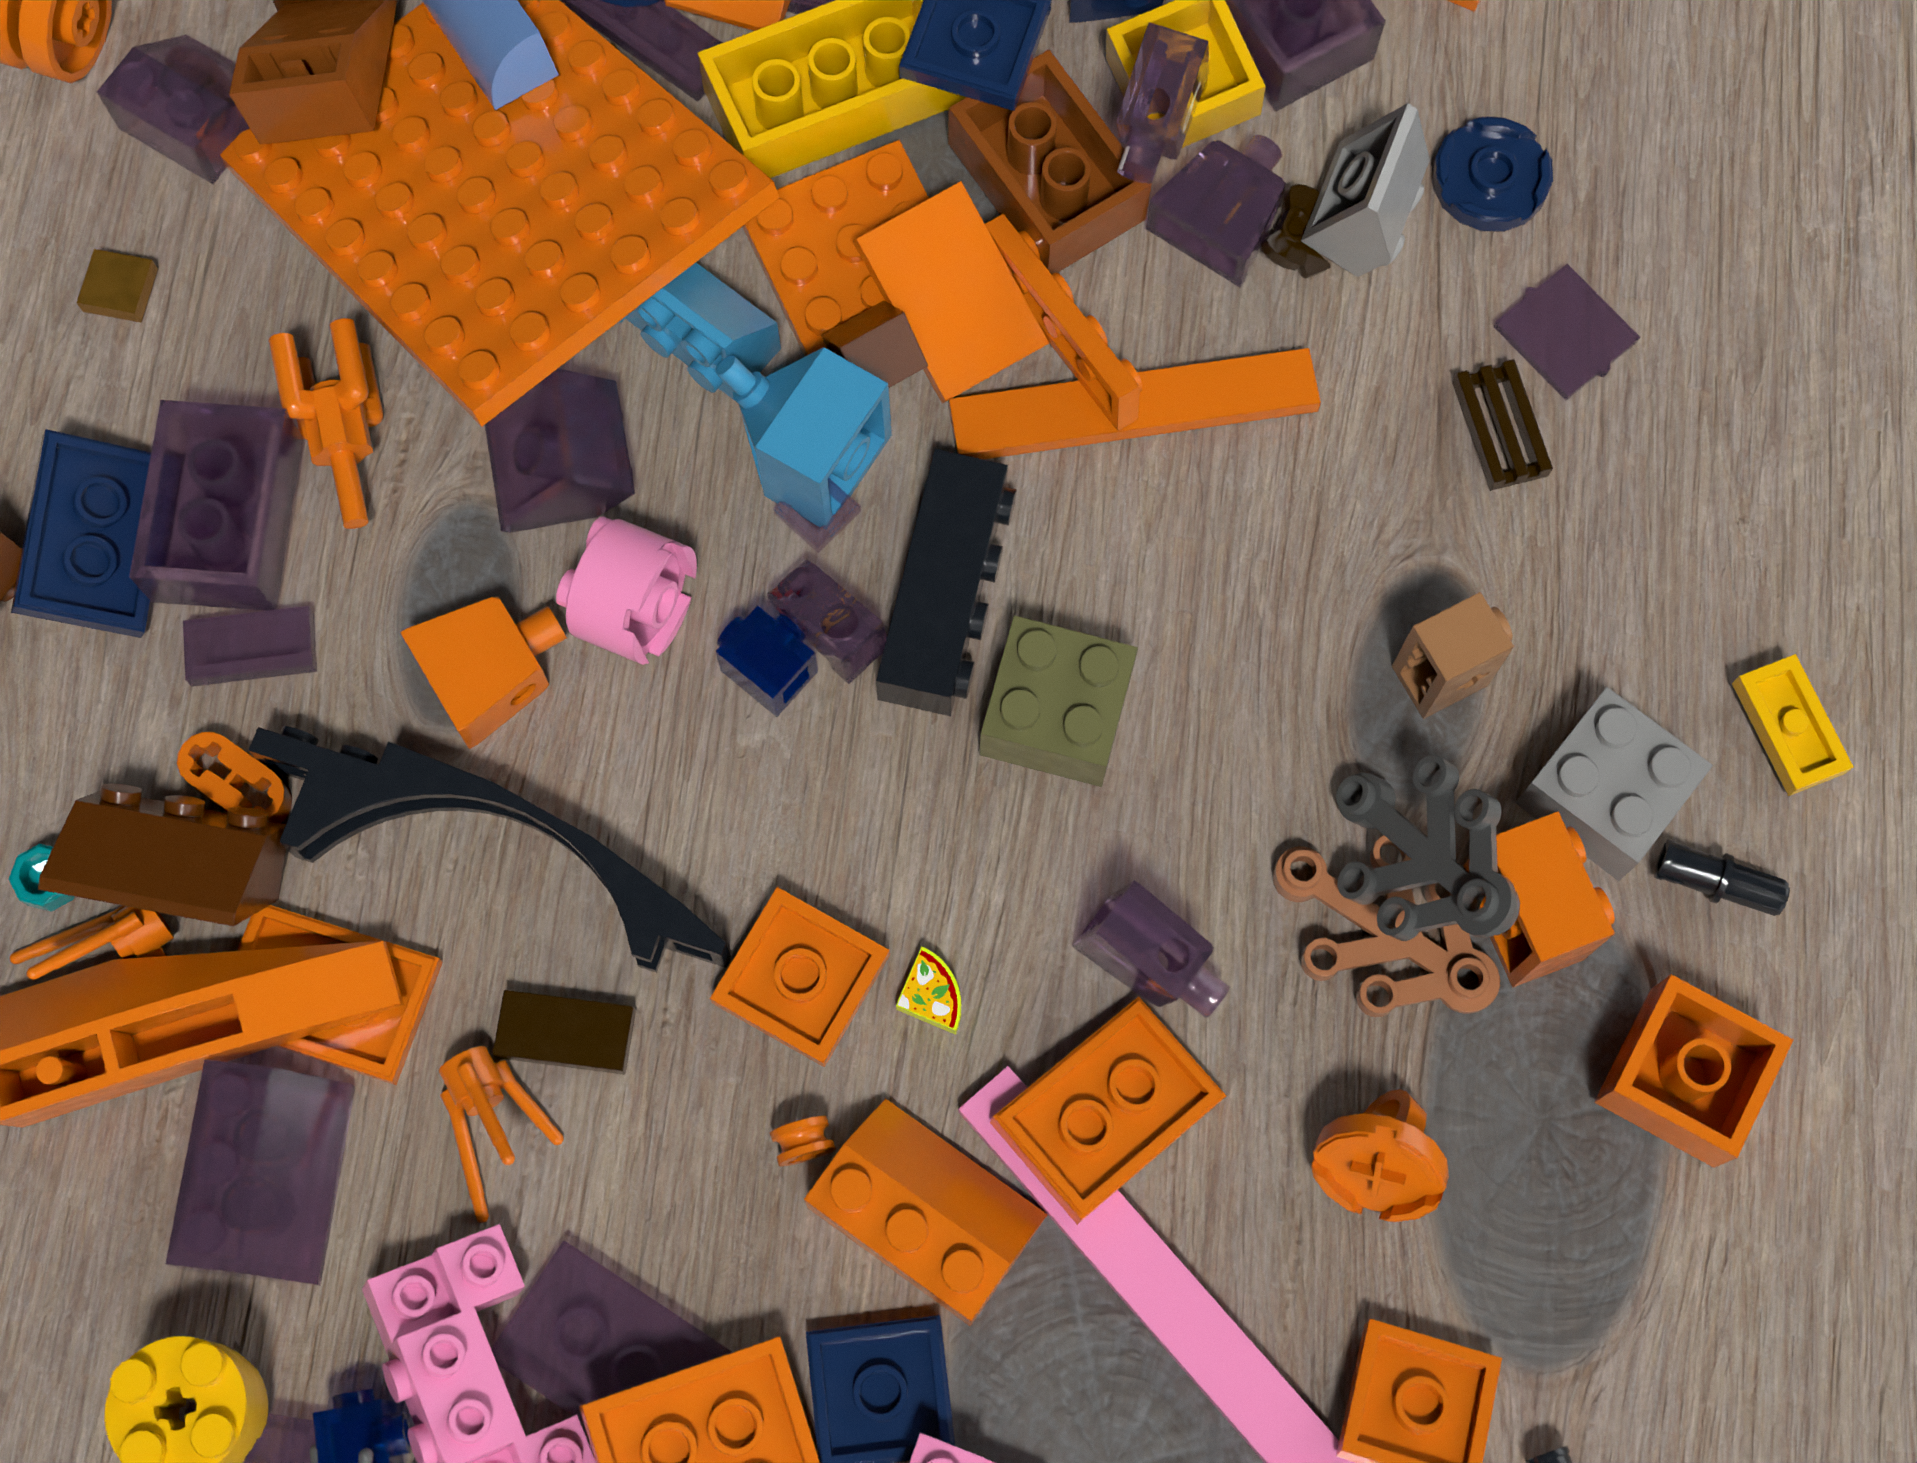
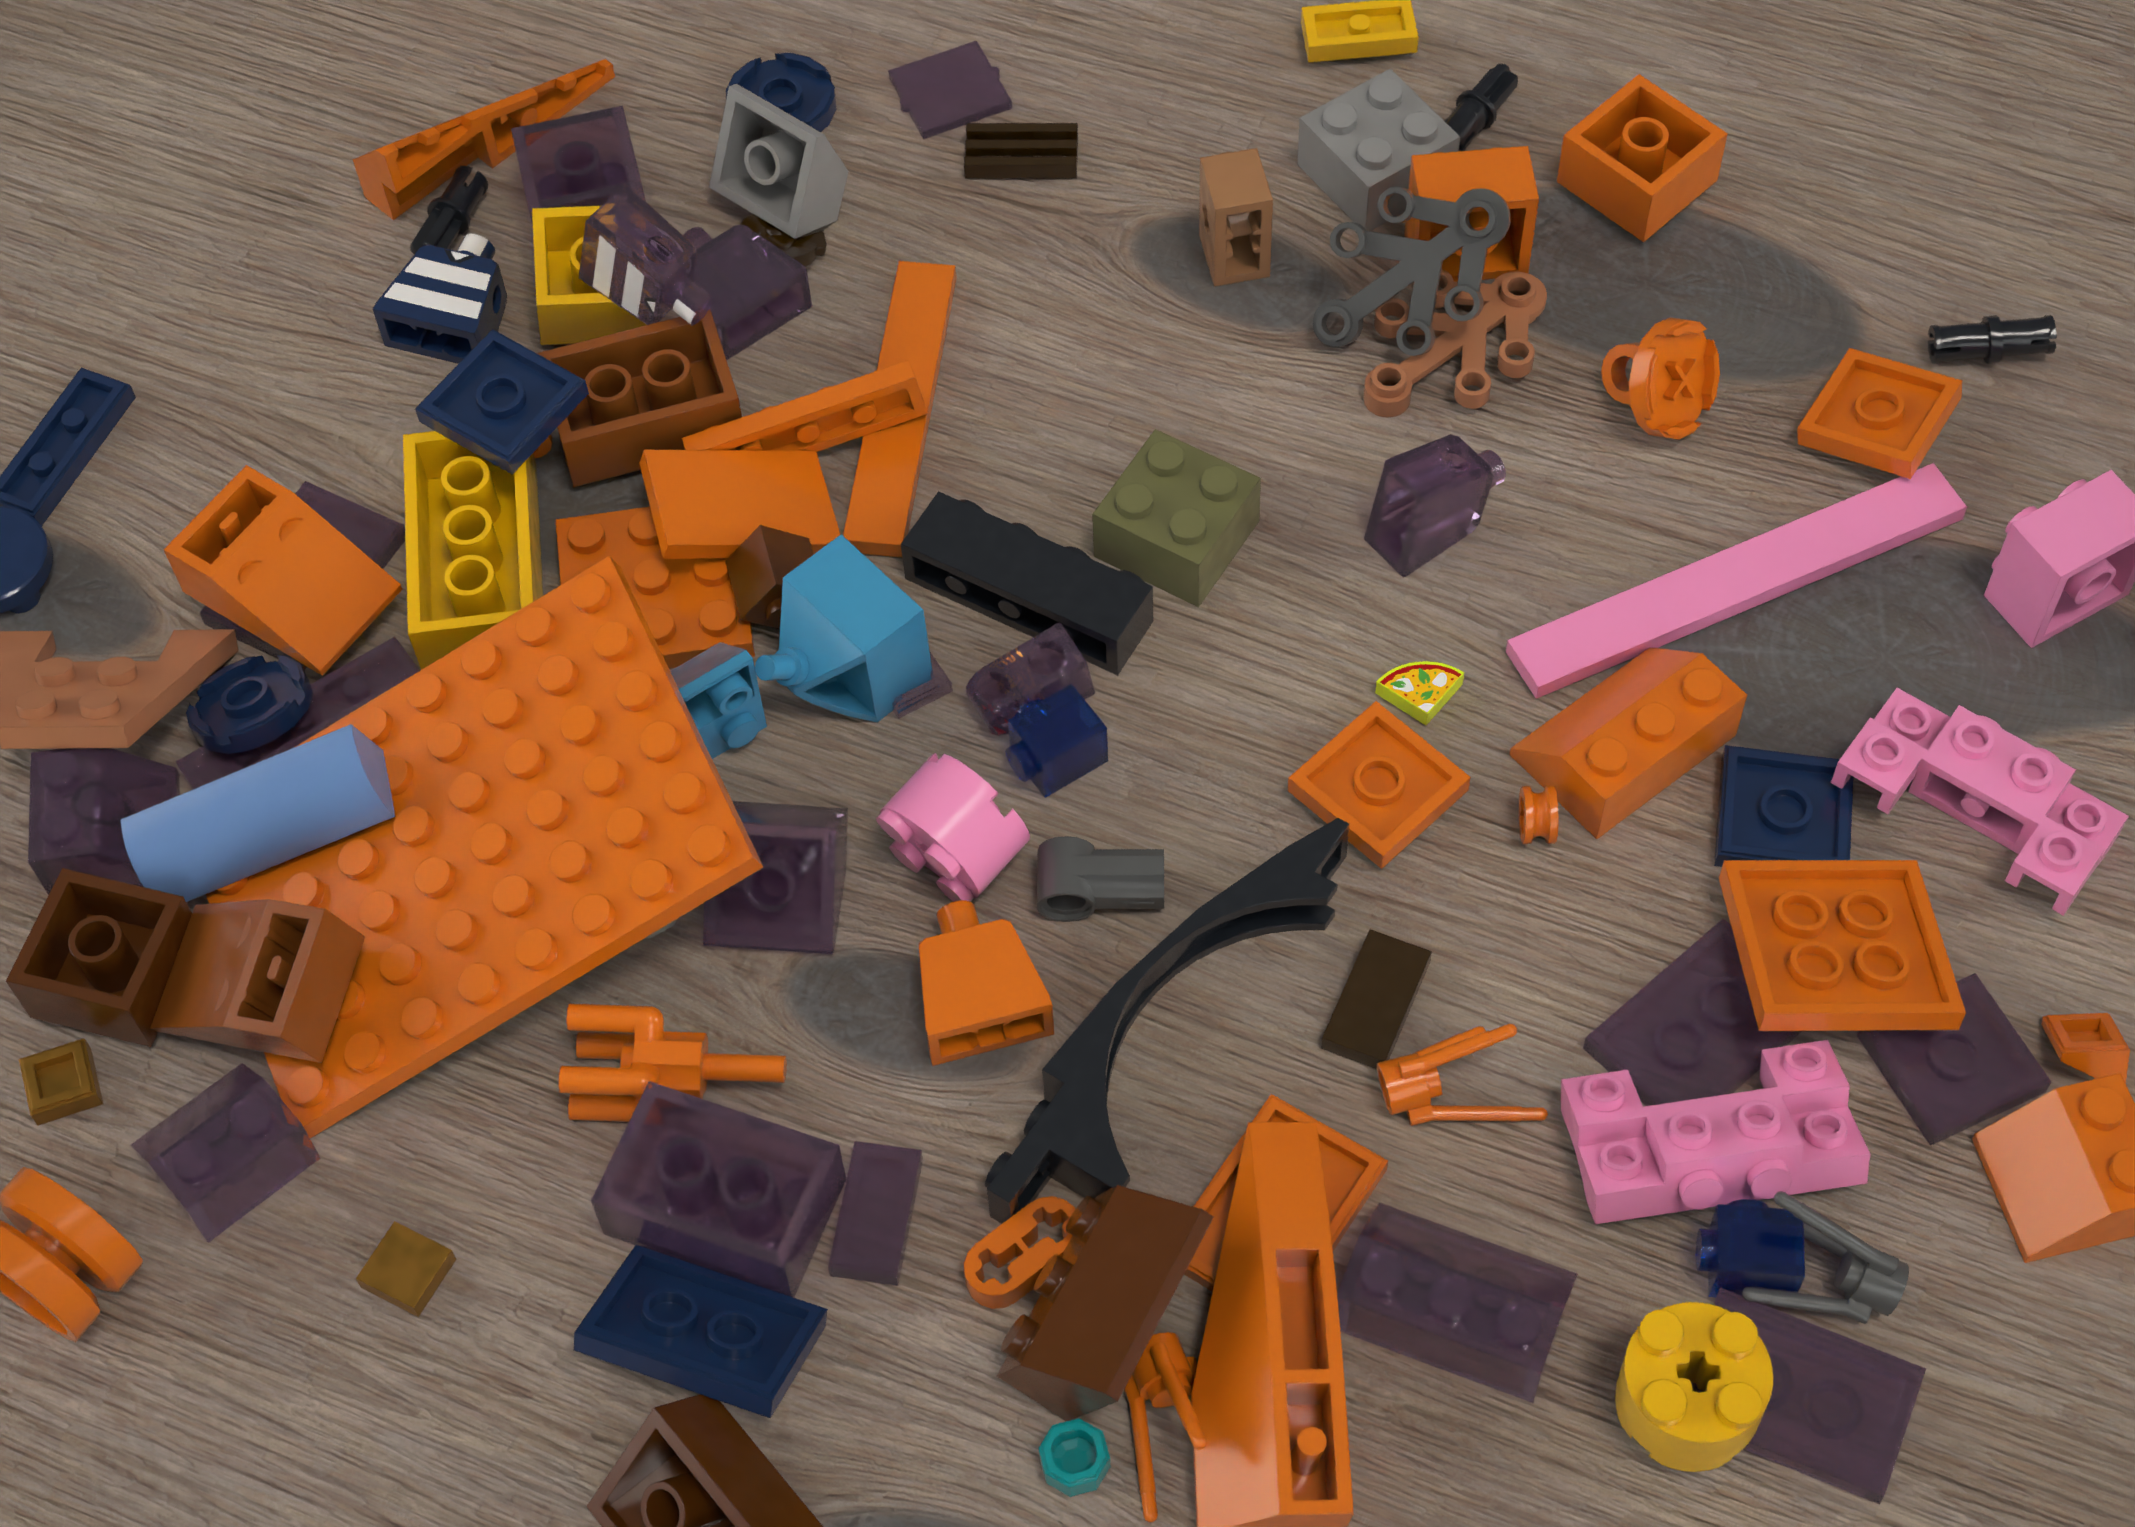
camera: 70 degrees left, 15 degrees down
orange tile [989,996,1226,1225] -> none
none -> dark grey piece [1037,836,1164,922]

